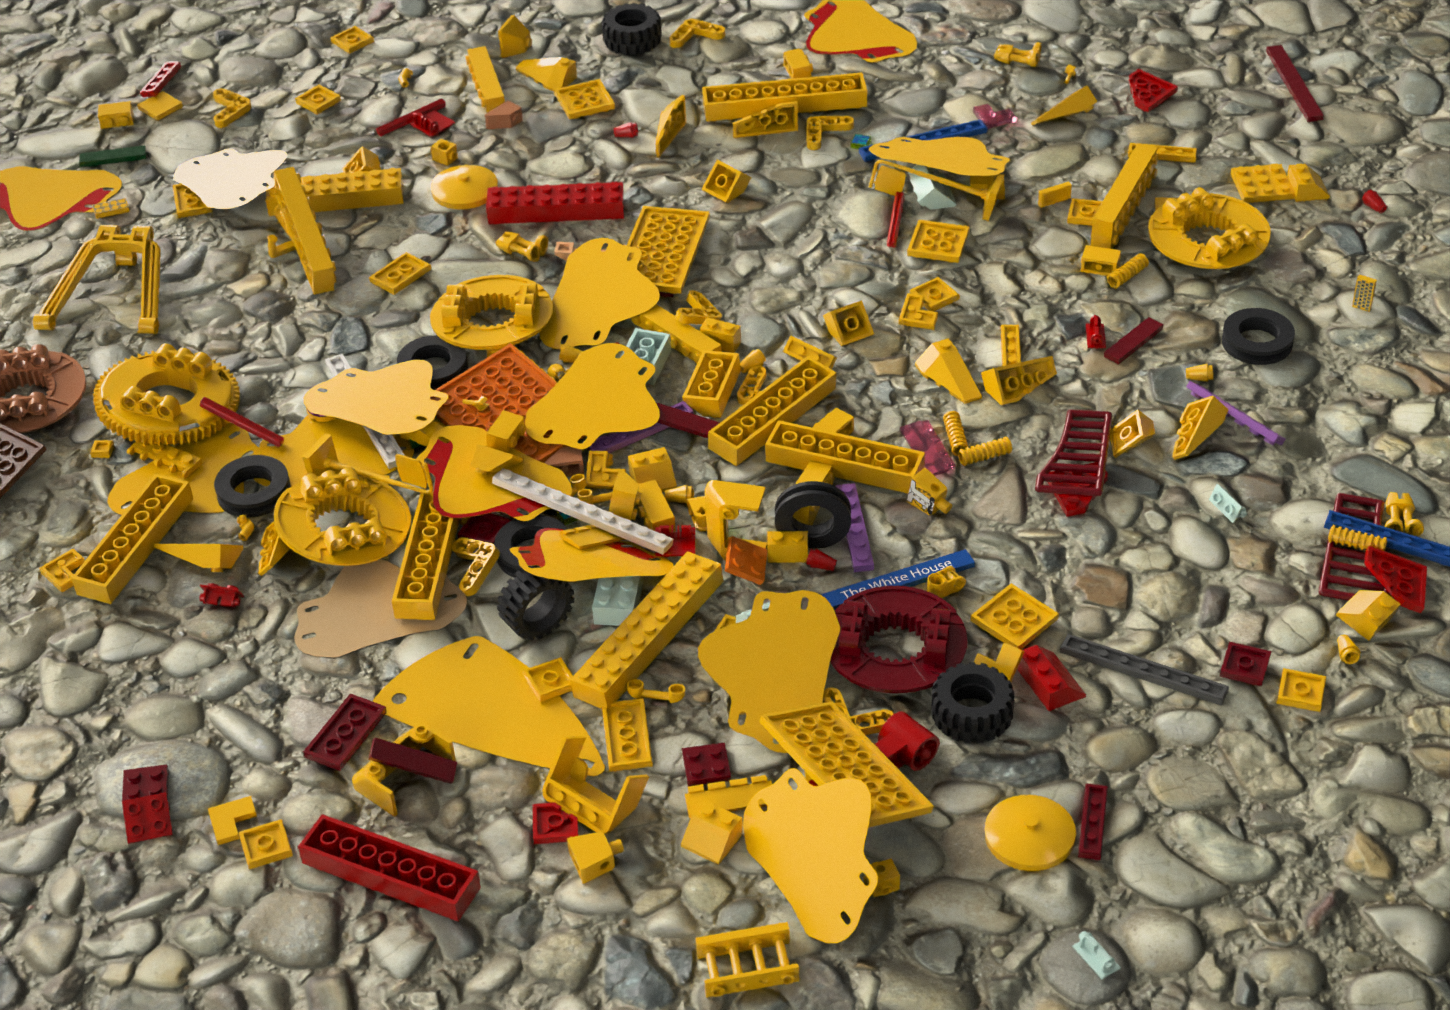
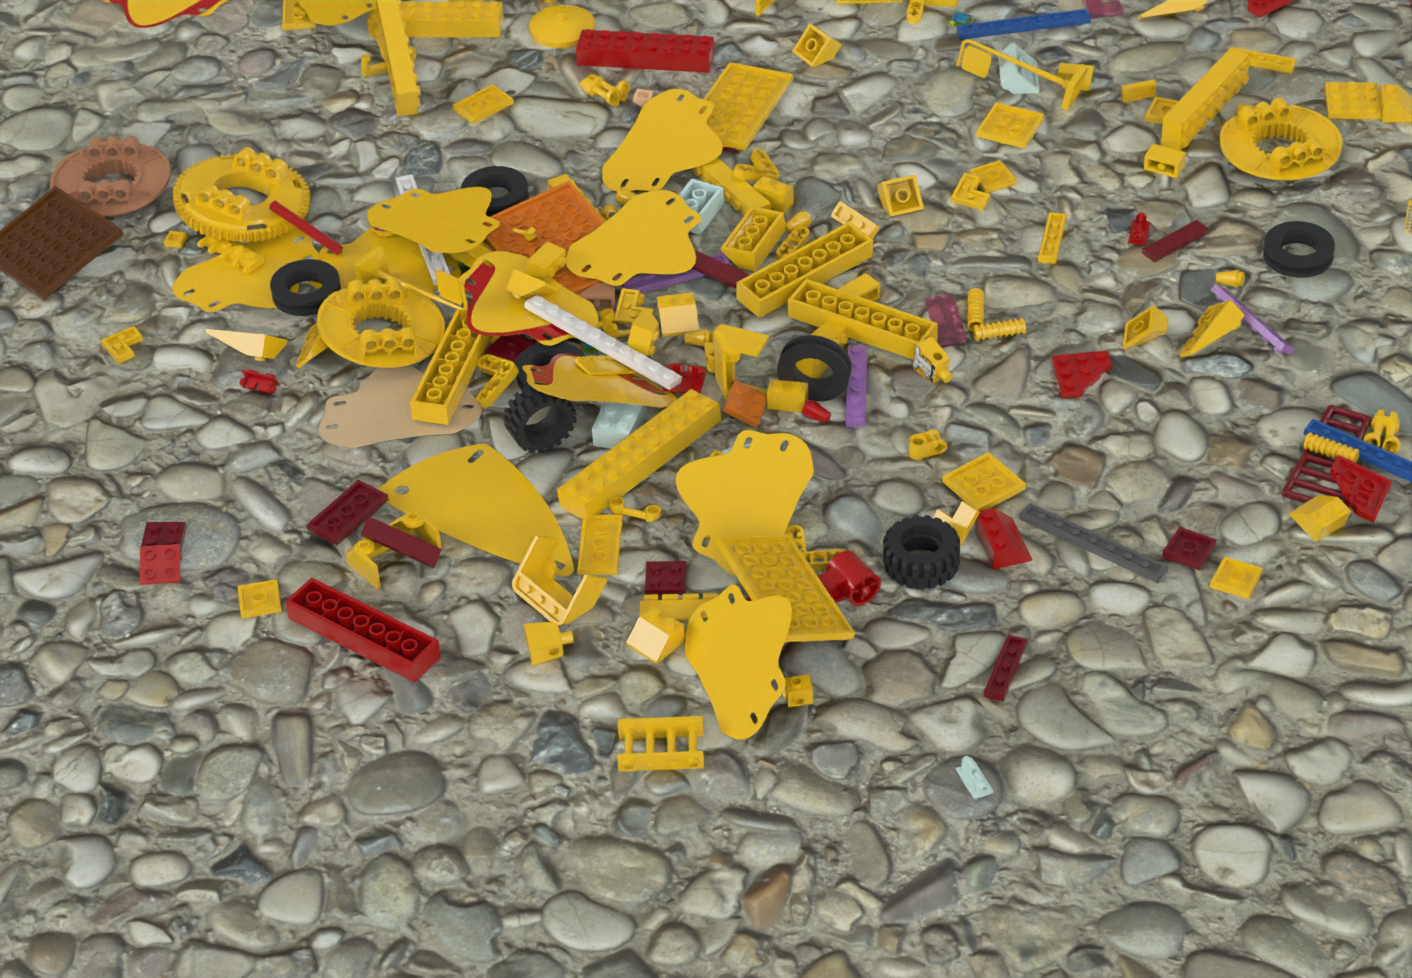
camera: 10 degrees right, 0 degrees up
yellow piece [33,225,161,334] -> none
yellow brick [71,473,193,604] -> none
yellow tile [92,198,130,219] -> none
yellow tile [208,796,257,845] -> none
yellow arm [237,514,254,541] -> none
yellow piece [430,275,553,350] -> none
yellow tile [523,657,573,702] -> none
red plate [532,802,579,844] -> none
yellow brick [635,480,676,532] -> none
blue tile [820,549,975,611] -> none
dark red piece [830,586,967,694] -> none
yellow piece [869,137,1010,176] -> none
red axle [887,191,905,248] -> none
yellow wedge [915,338,982,404] -> none
yellow wedge [981,356,1057,405] -> none
yellow dish [985,795,1076,871] -> none
dark red bar [1035,409,1112,496] -> none
yellow piece [1107,253,1149,288] -> none
light aqua hinge [1209,484,1247,523] -> none
yellow cone [1337,635,1361,664] -> none

